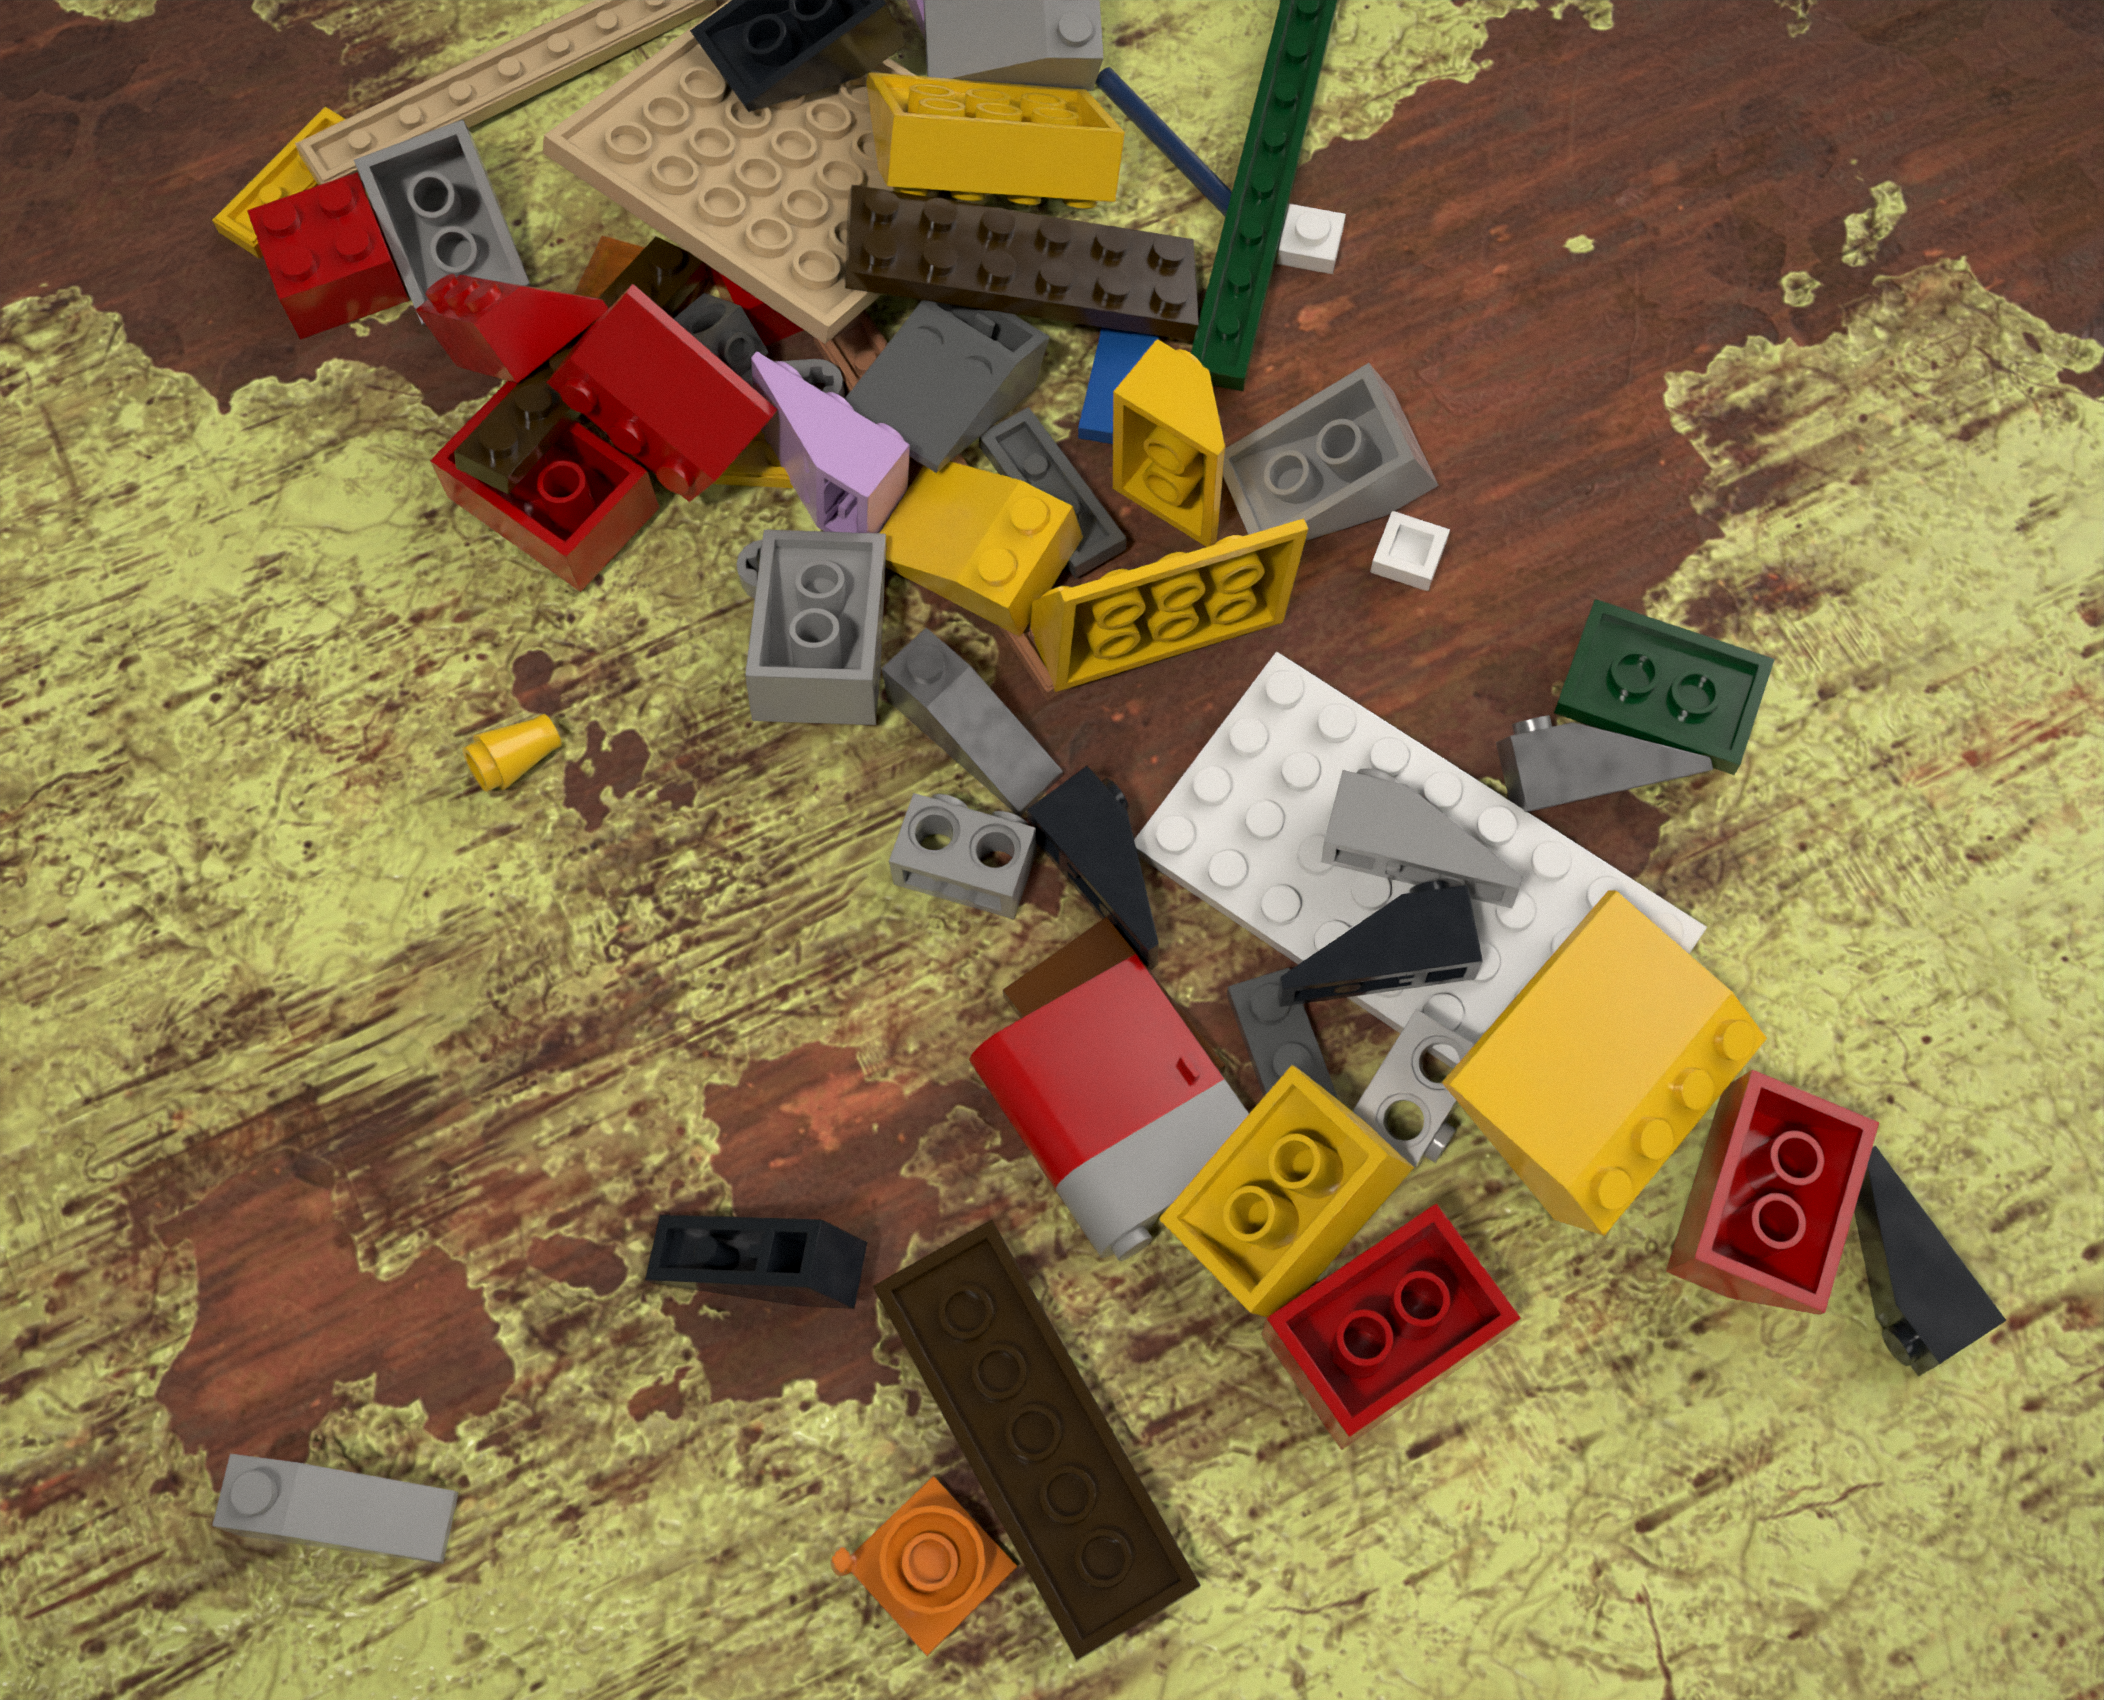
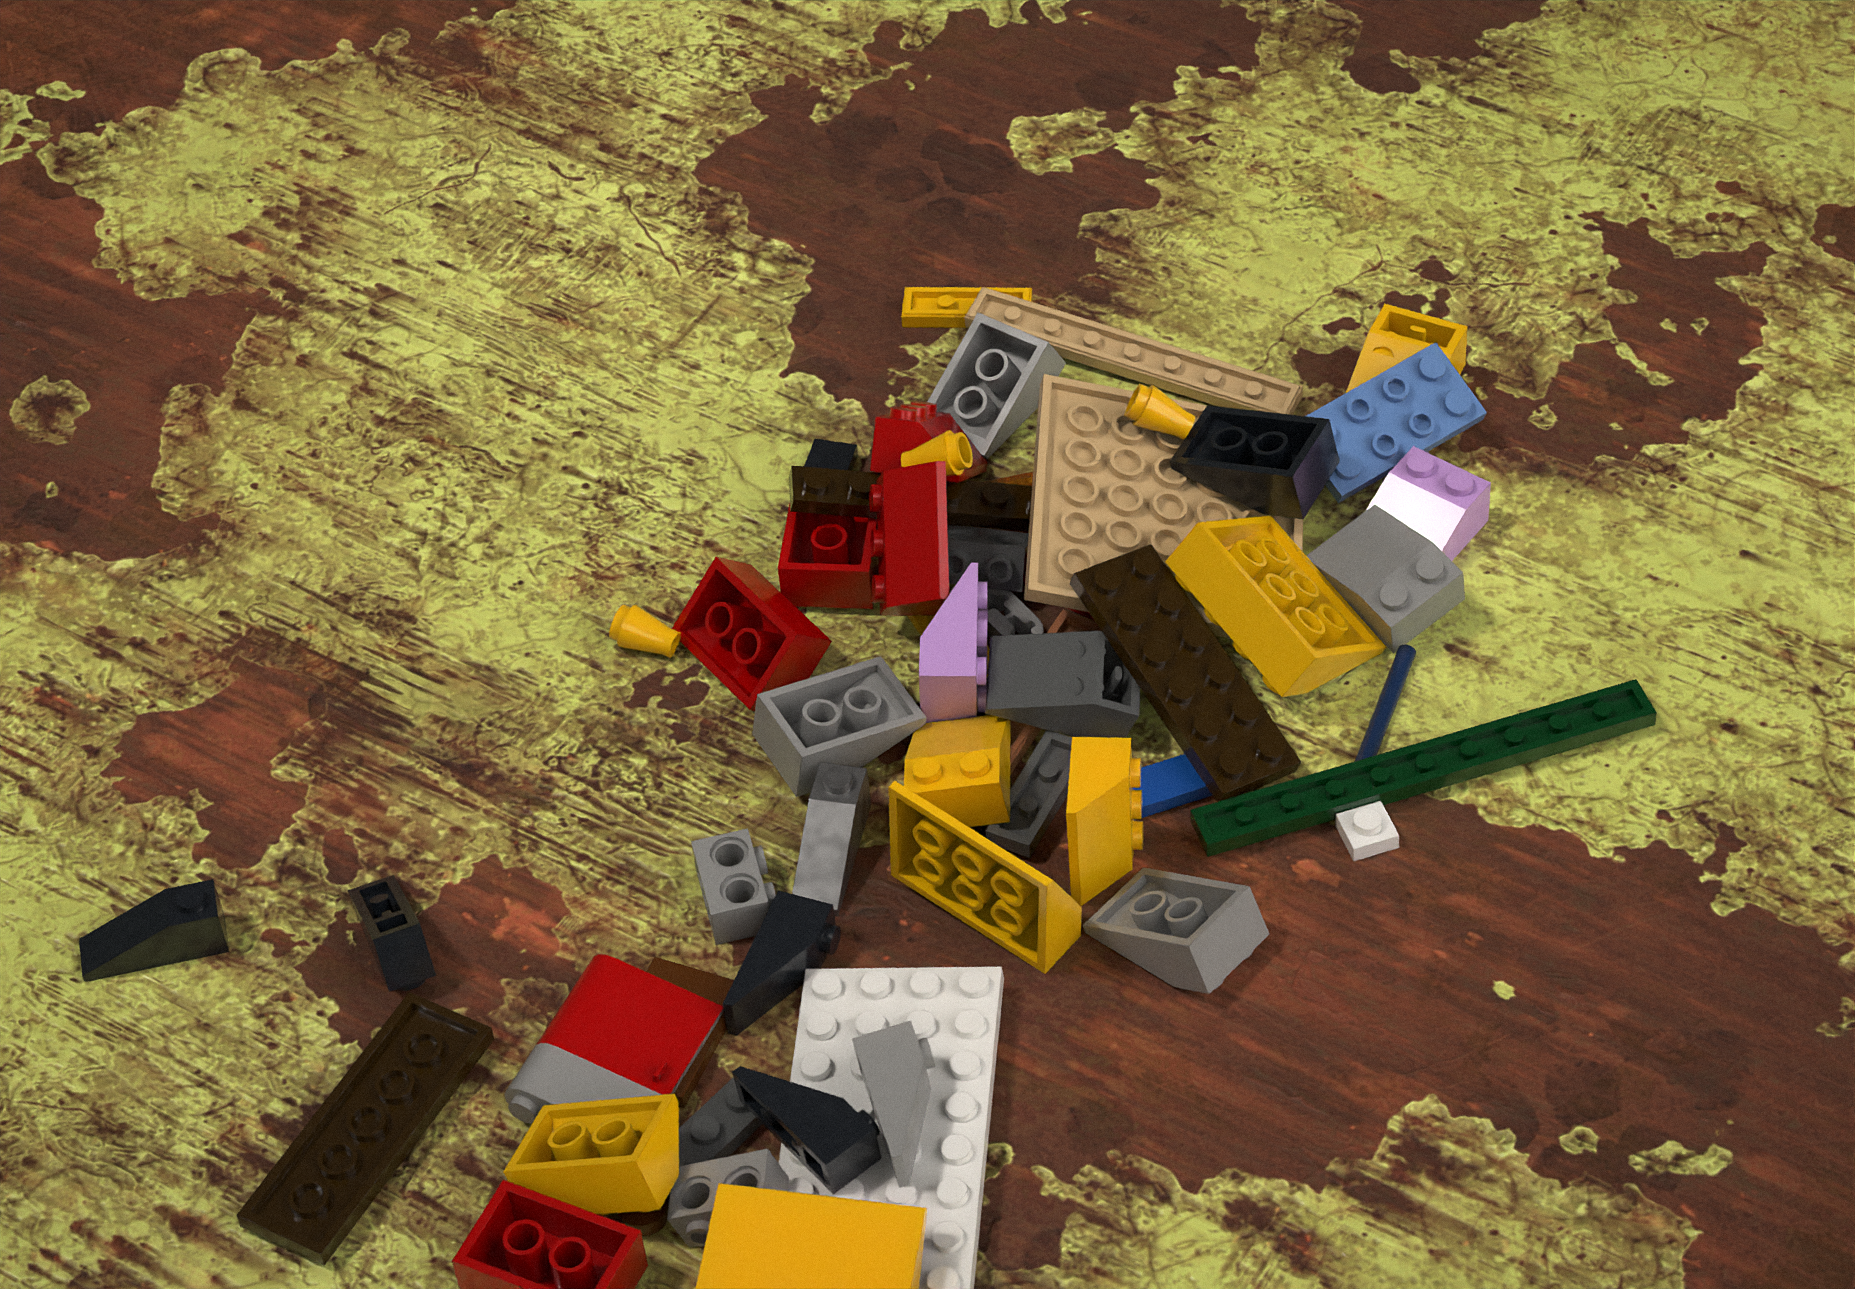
camera: 60 degrees right, 20 degrees down
light grey slope [212,1454,458,1564] -> none
red brick [247,172,409,340] -> none
orange hat [830,1476,1018,1657] -> none
white plate [1370,511,1450,591] -> none
flat silver slope [1496,715,1713,812] -> none
dark green plate [1554,599,1775,775] -> none
none -> black slope [79,879,229,982]
none -> red slope [672,557,832,711]
none -> black tile [804,439,858,471]
none -> yellow cone [901,430,973,476]
none -> yellow cone [1124,383,1195,440]

